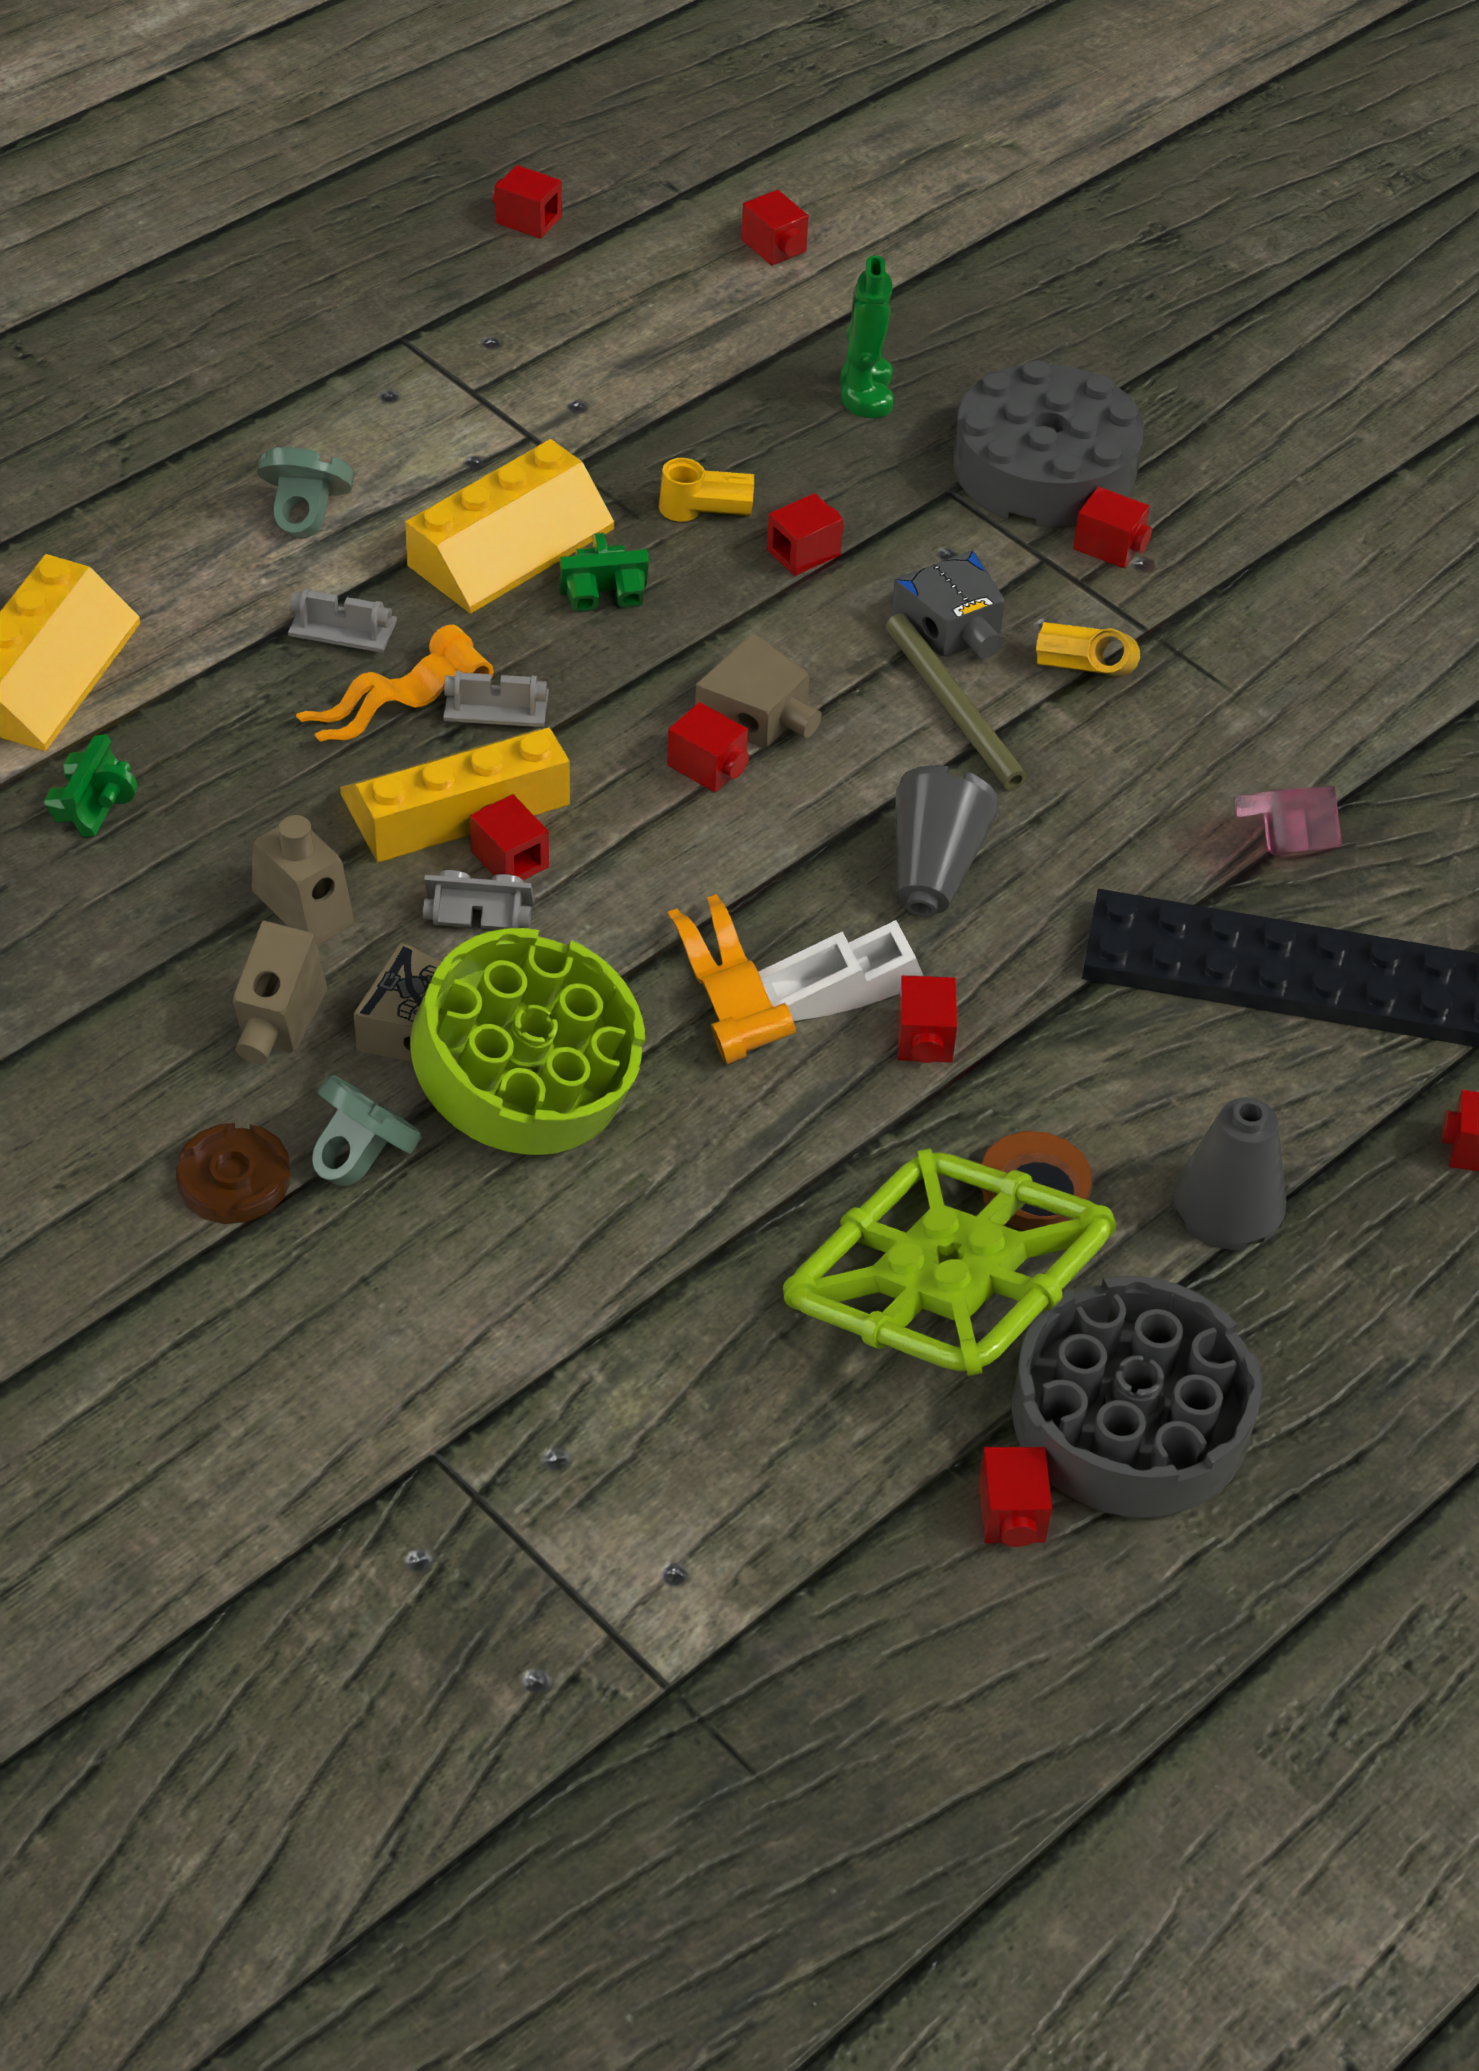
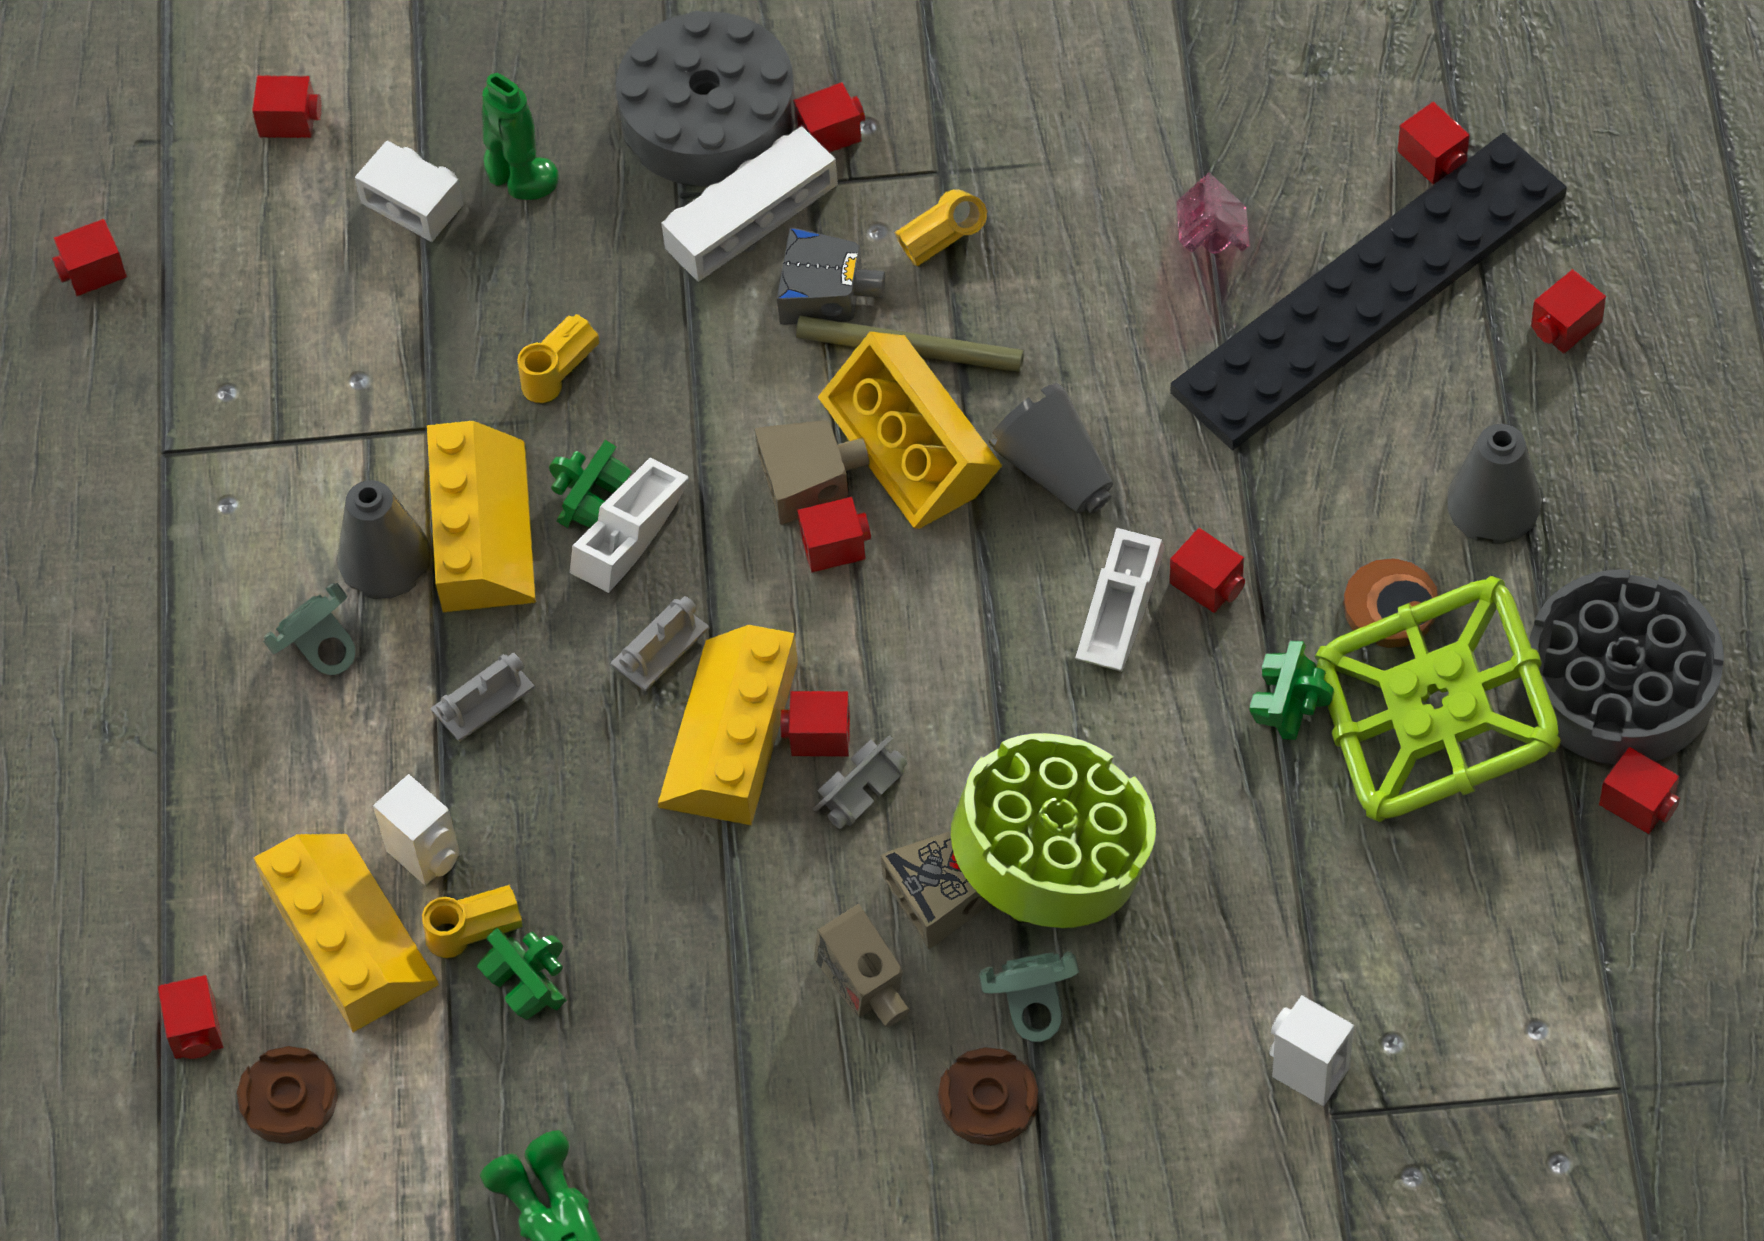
camera: 45 degrees left, 10 degrees up
dark tan torso [251,815,354,946] -> none
light orange flag [296,624,494,742] -> none
light orange flag [667,894,796,1065] -> none
red brick [767,493,844,576] -> none
none -> dark grey cone [337,480,430,599]
none -> white brick [355,141,464,242]
none -> white brick [373,774,461,886]
none -> yellow piece [422,885,523,958]
none -> white slope [570,458,689,593]
none -> white brick [661,126,838,282]
none -> yellow slope [818,331,1003,529]
none -> green hips [1249,641,1335,740]
none -> white brick [1270,995,1354,1106]

